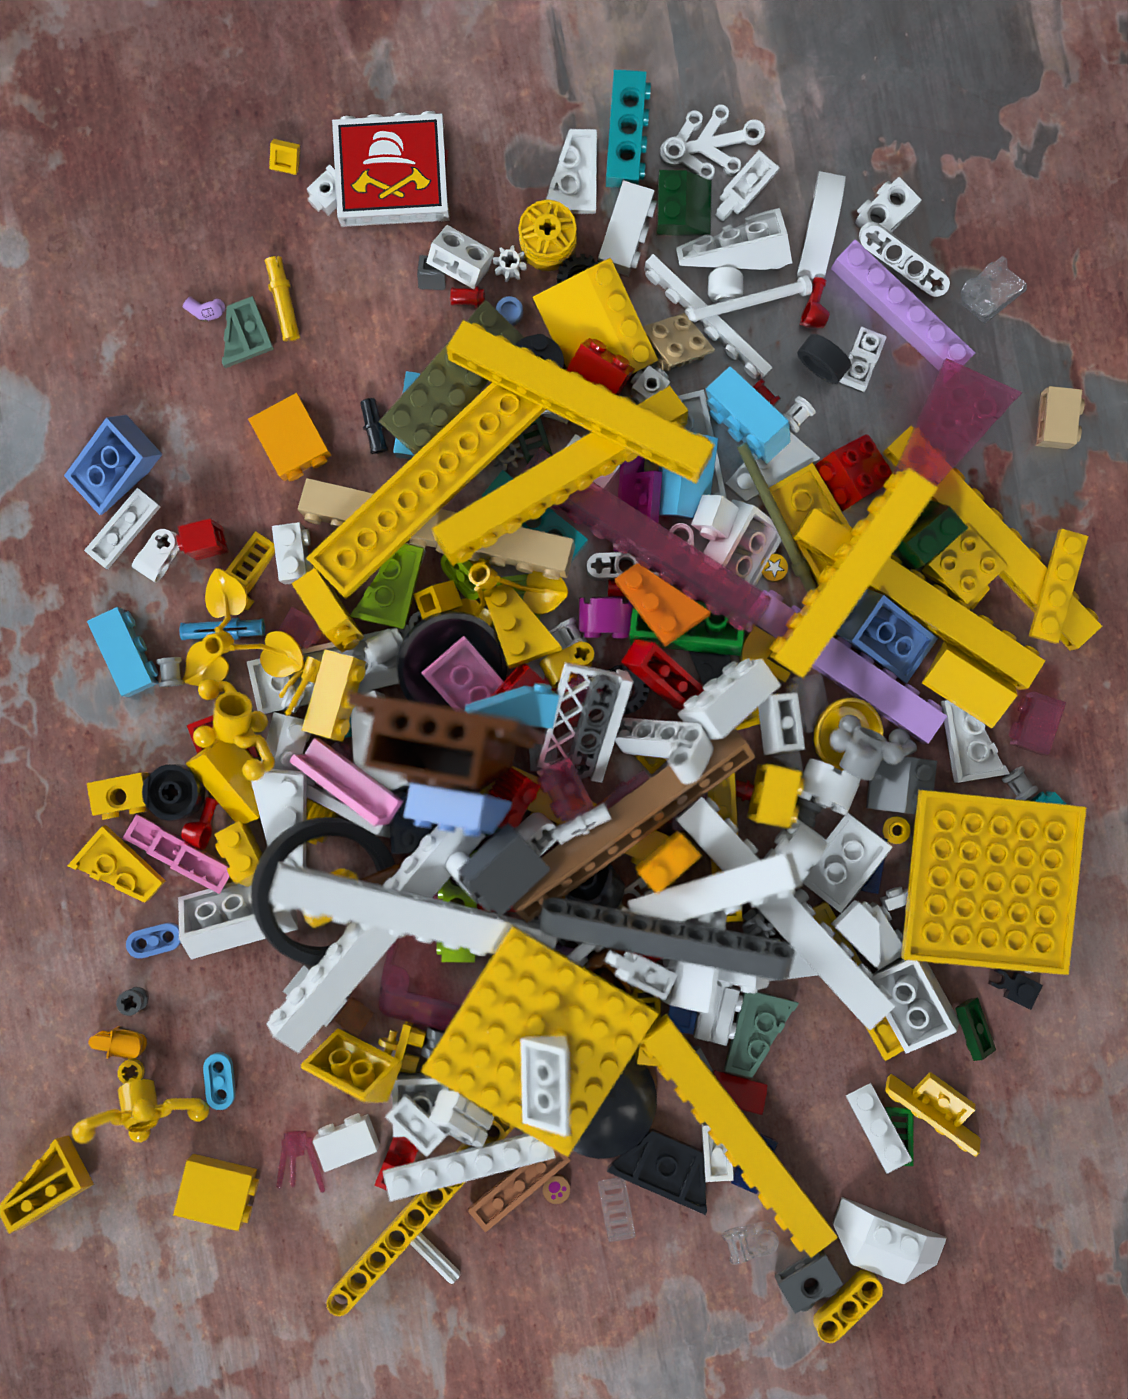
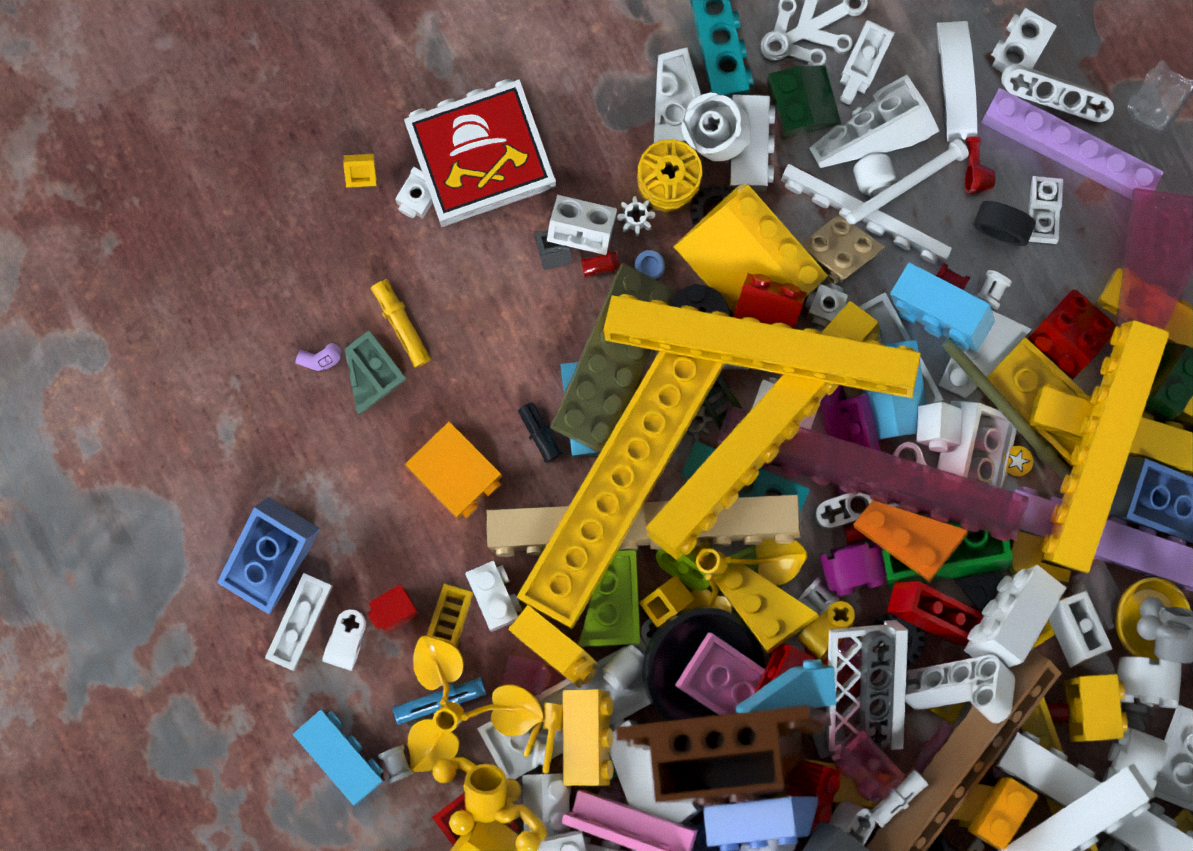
camera: 15 degrees left, 5 degrees down
none -> white brick [682,93,751,162]

